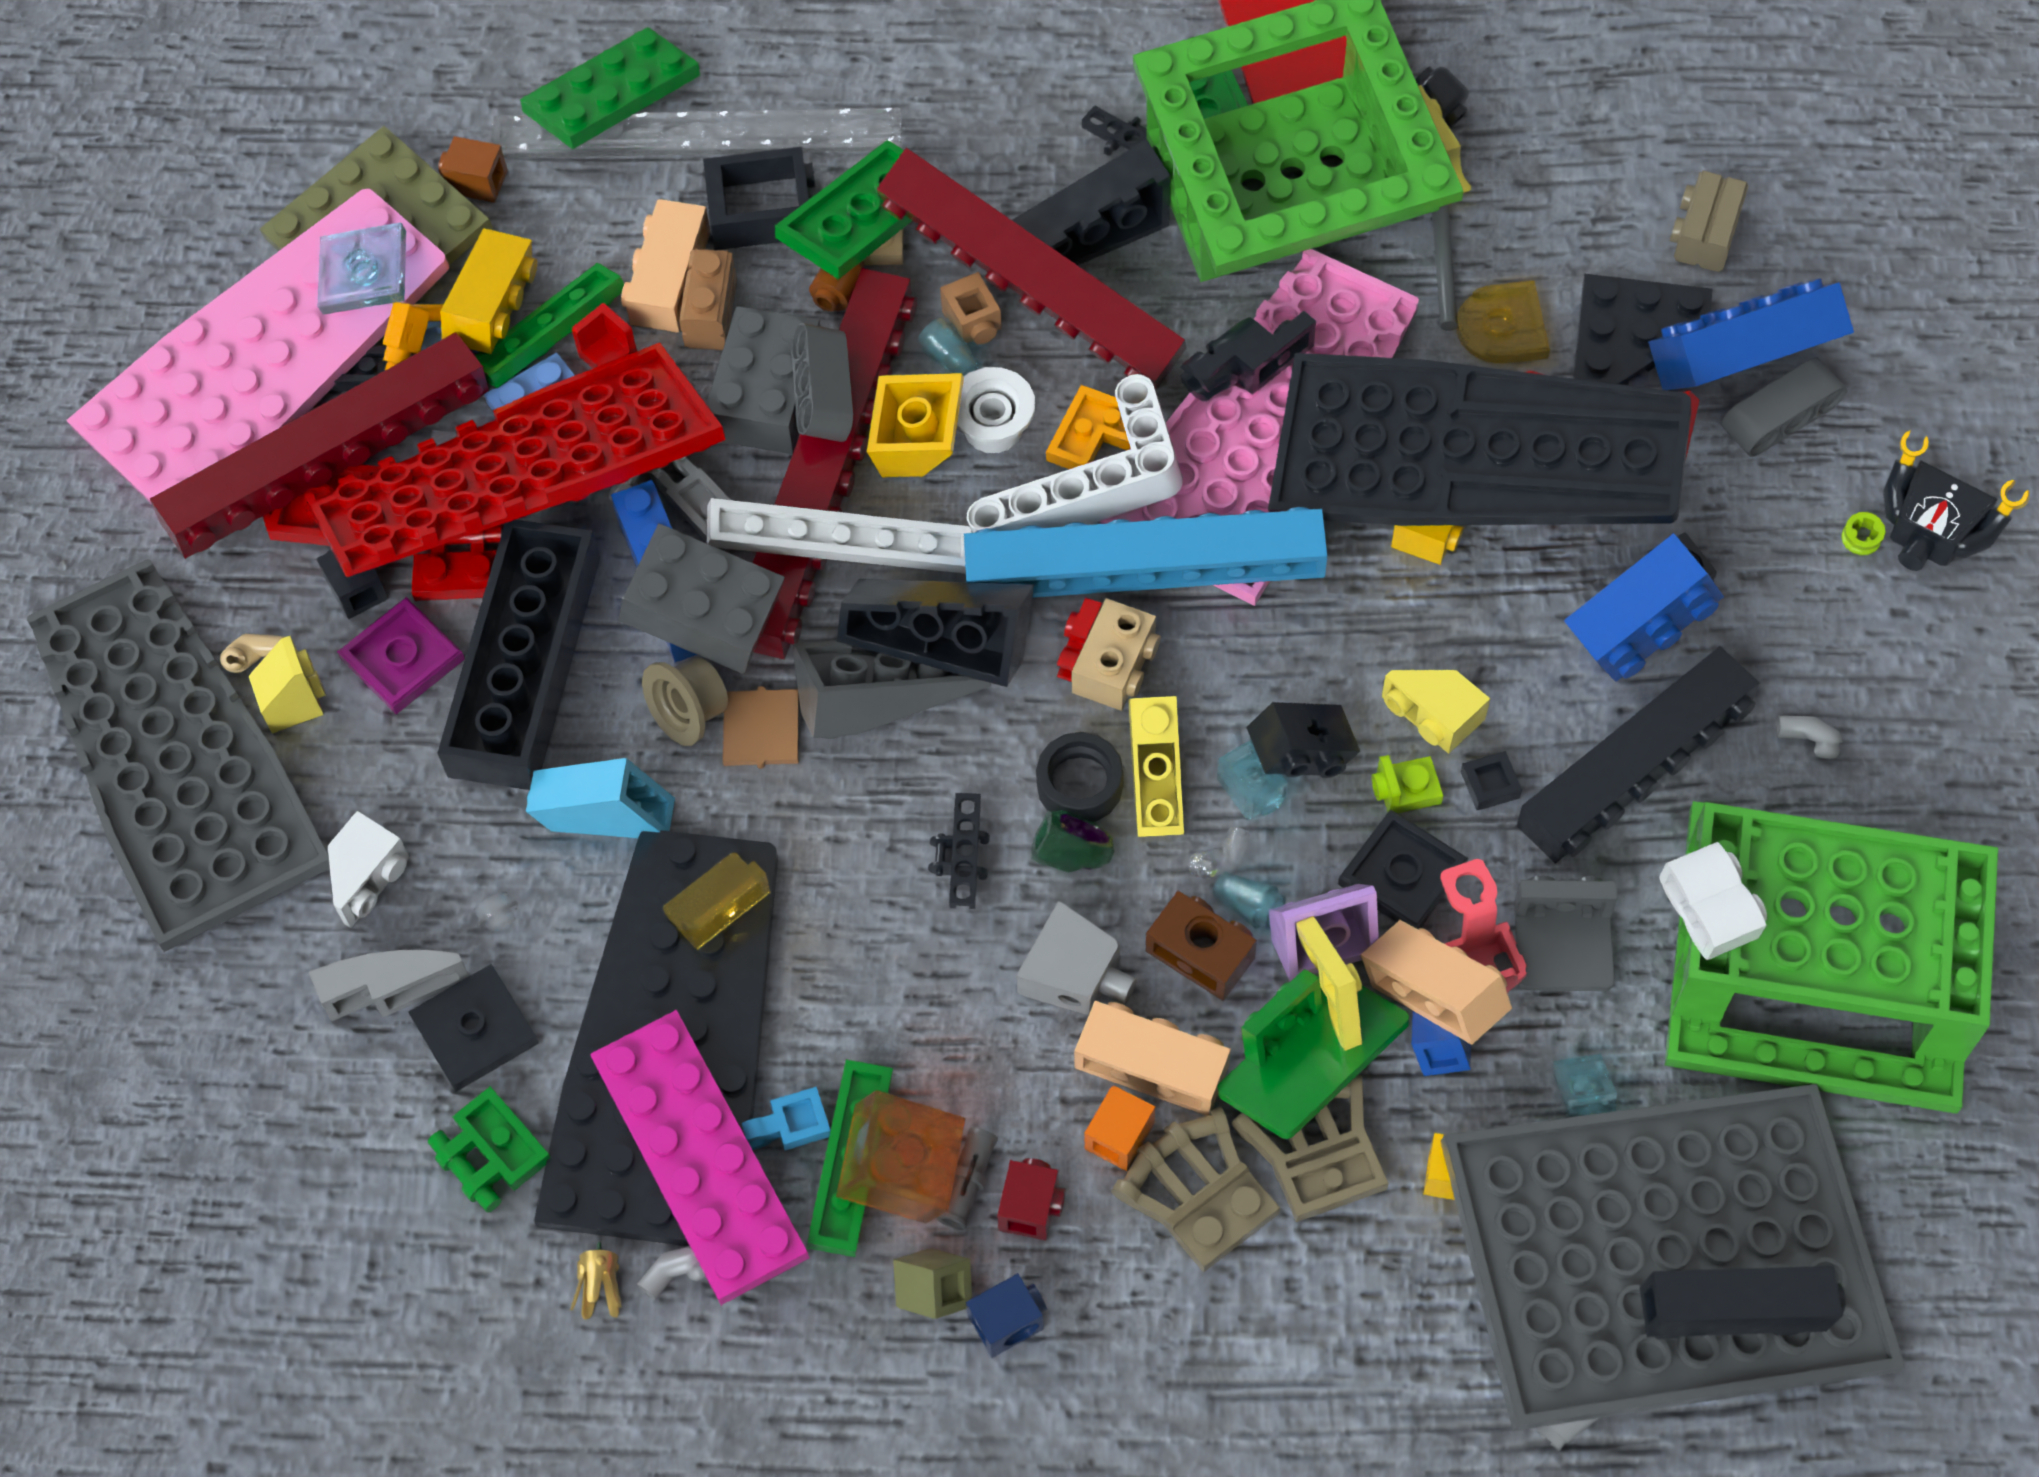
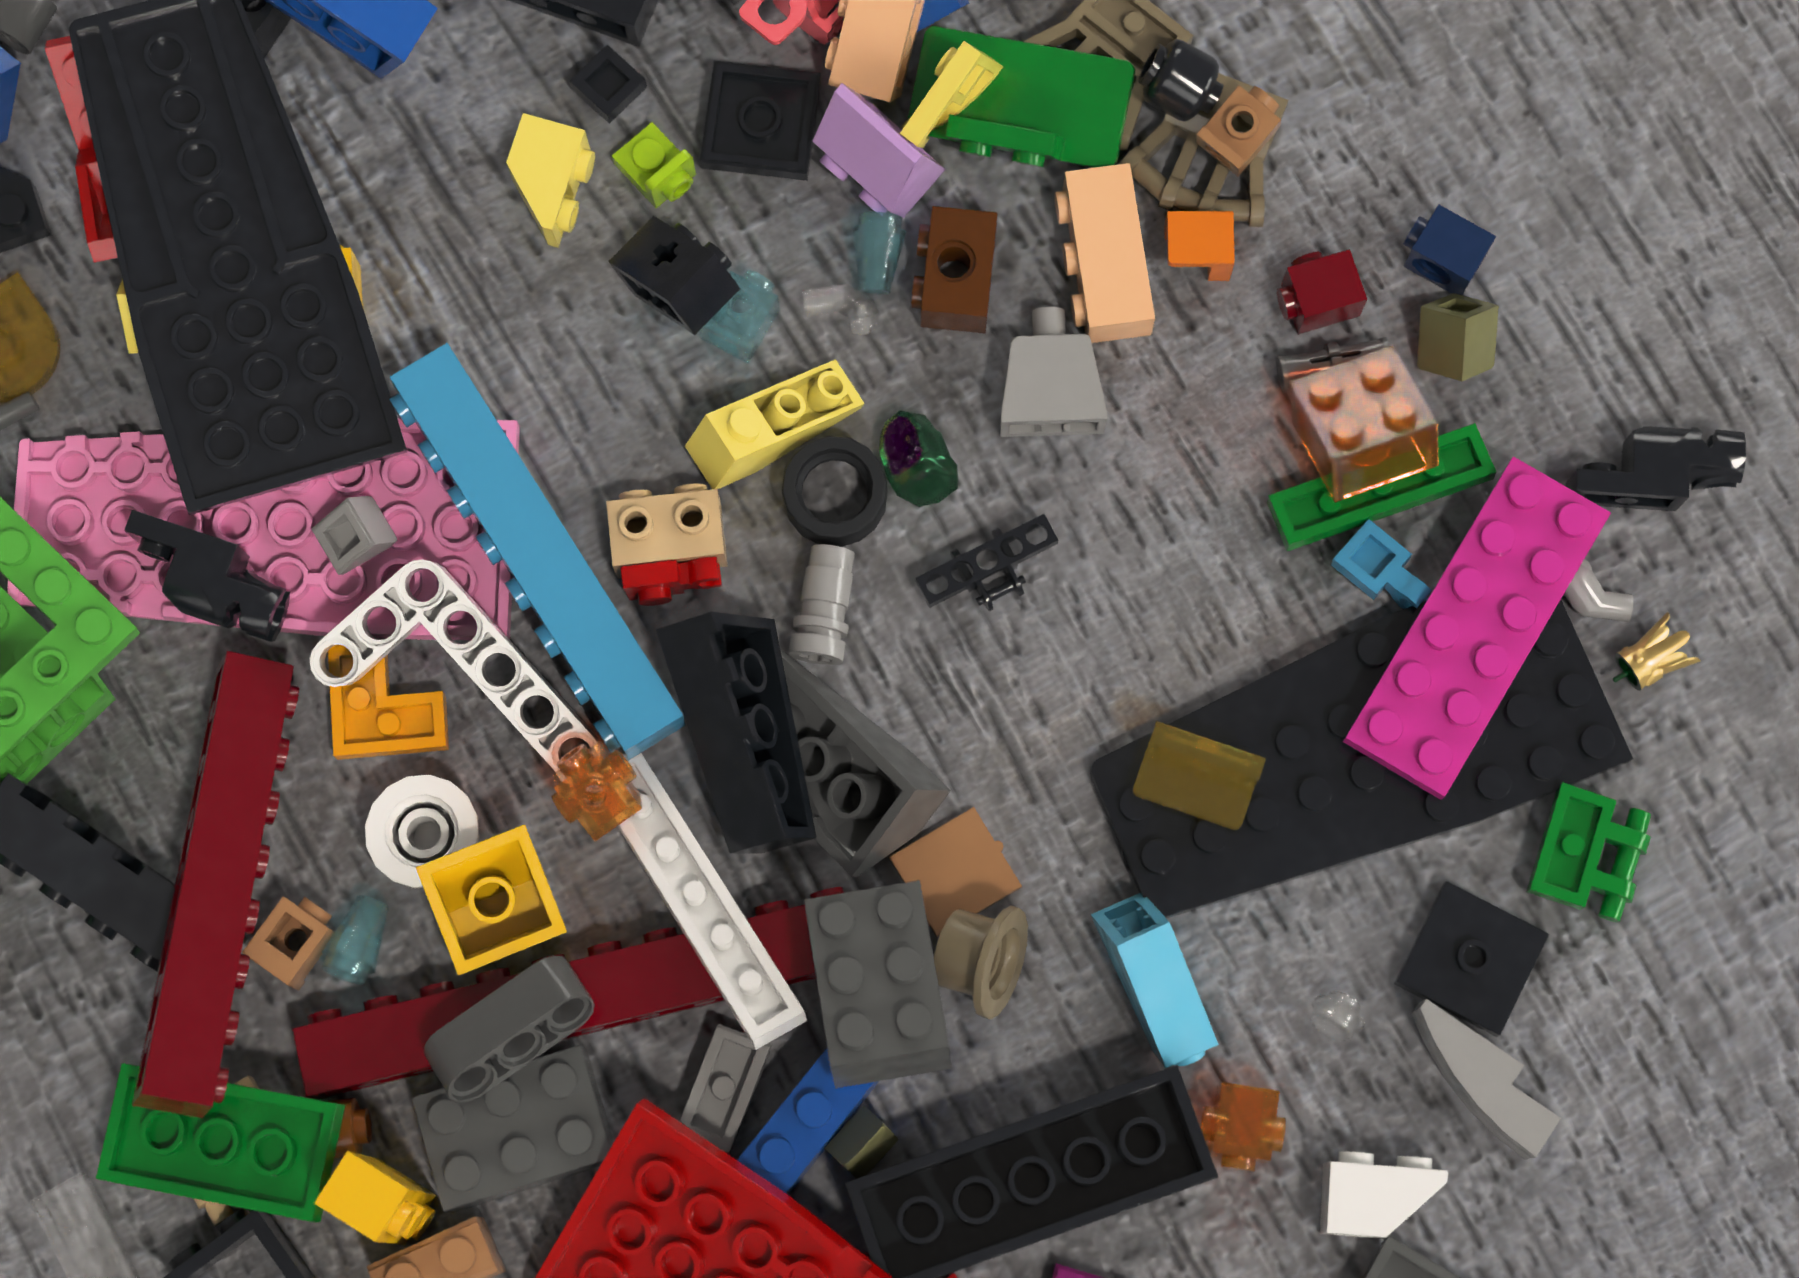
camera: 120 degrees left, 15 degrees up
none -> light grey slope [311,496,397,575]
none -> yellow brick [314,1151,436,1245]
none -> clear orange brick [551,741,642,842]
none -> light grey axle [788,544,855,665]
none -> olive slope [824,1105,899,1179]
none -> black head [1138,39,1223,122]
none -> medium nougat brick [1196,85,1281,177]
none -> clear orange brick [1200,1082,1286,1172]
none -> black plate [1566,426,1746,511]

